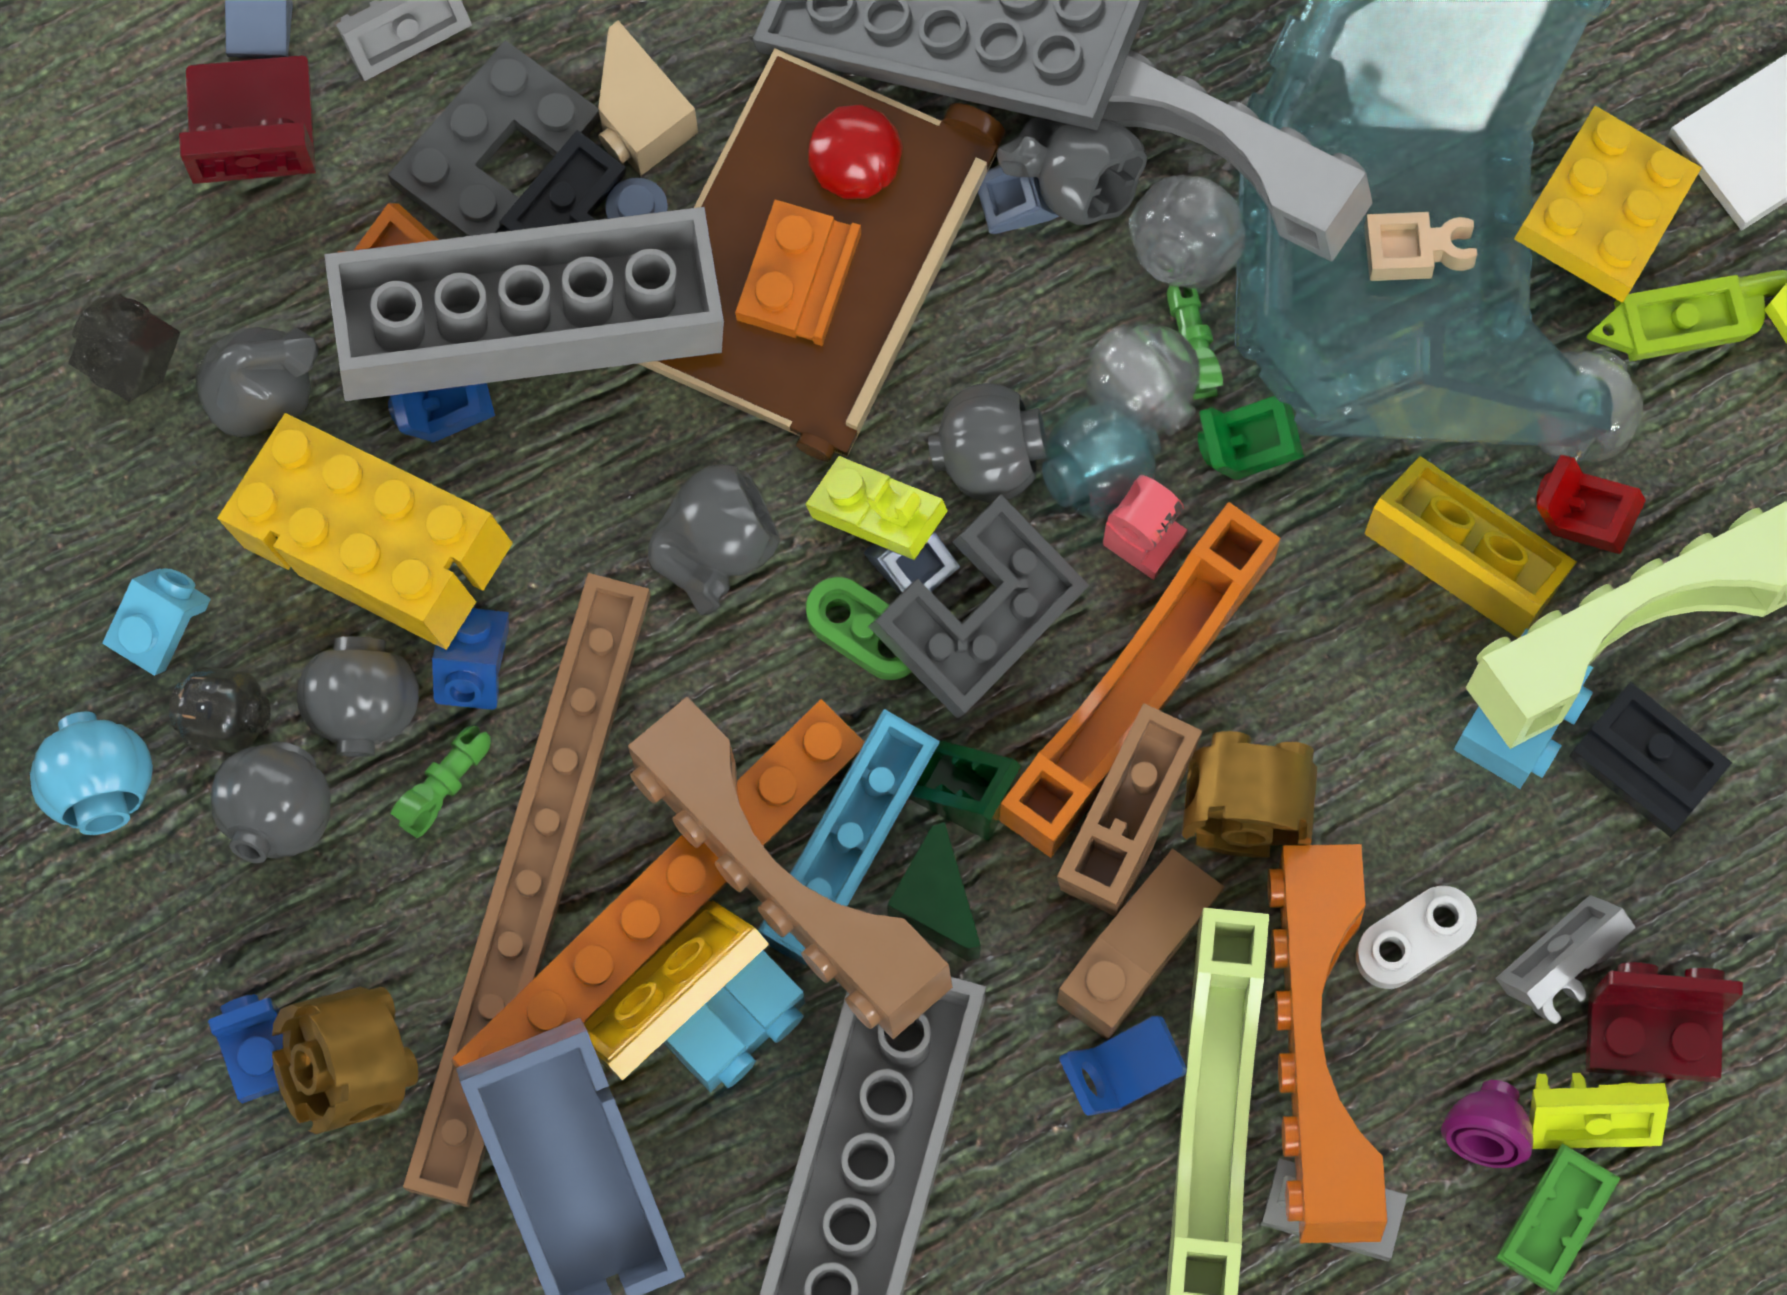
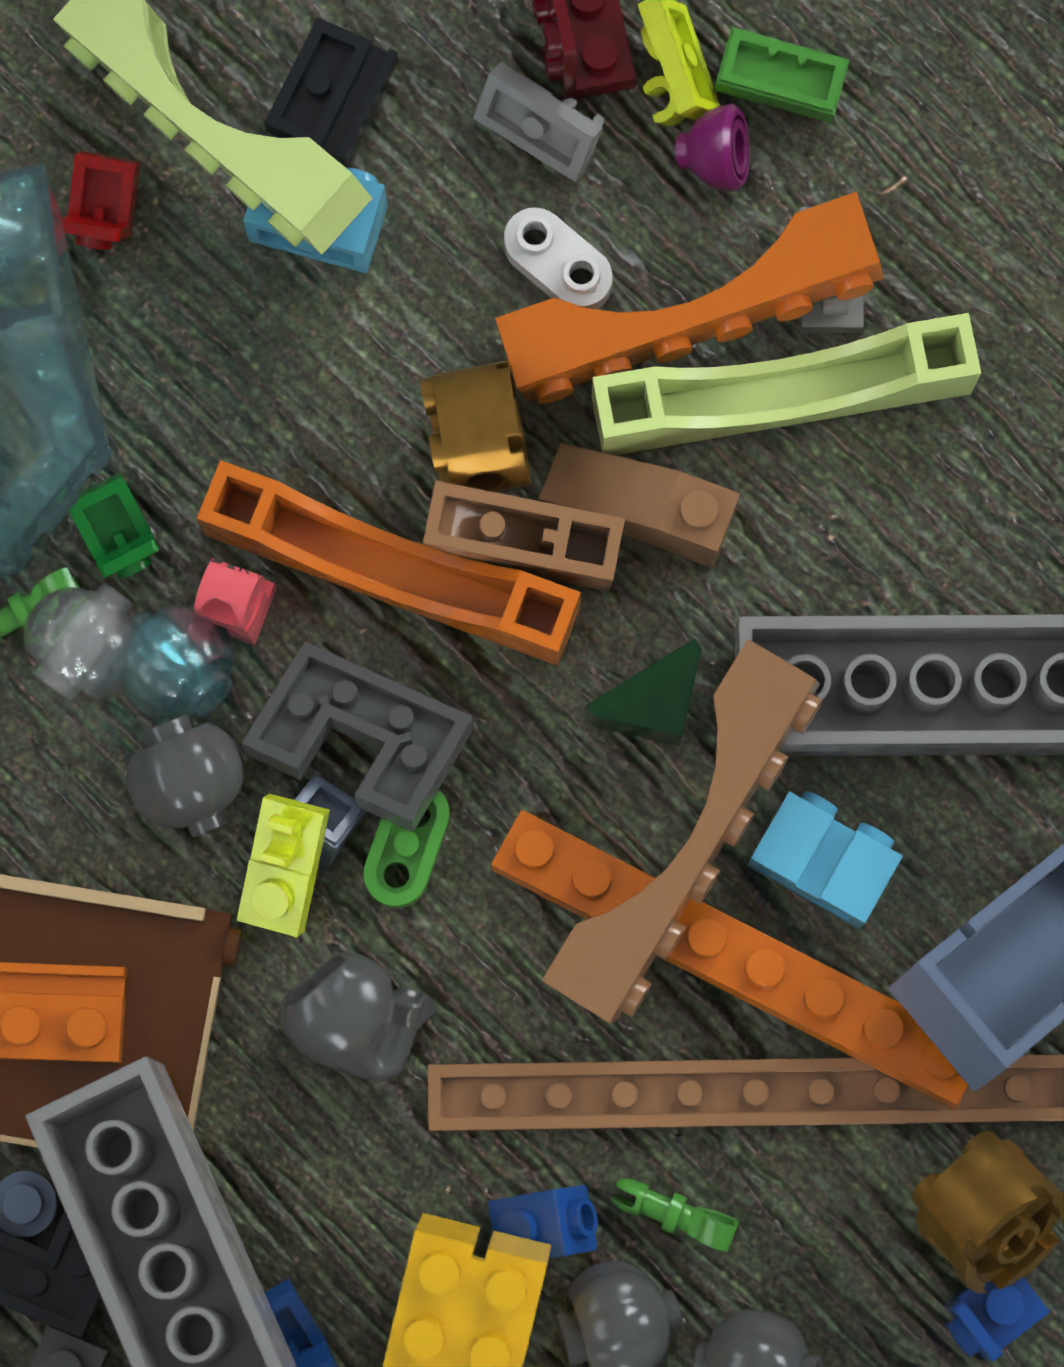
camera: 105 degrees left, 5 degrees up
yellow tile [584,900,769,1080] -> none
medium azure brick [758,709,940,965] -> none
dark green slope [908,740,1021,841] -> none
blue bracket [1059,1016,1187,1116] -> none
yellow slope [1364,456,1577,638] -> none

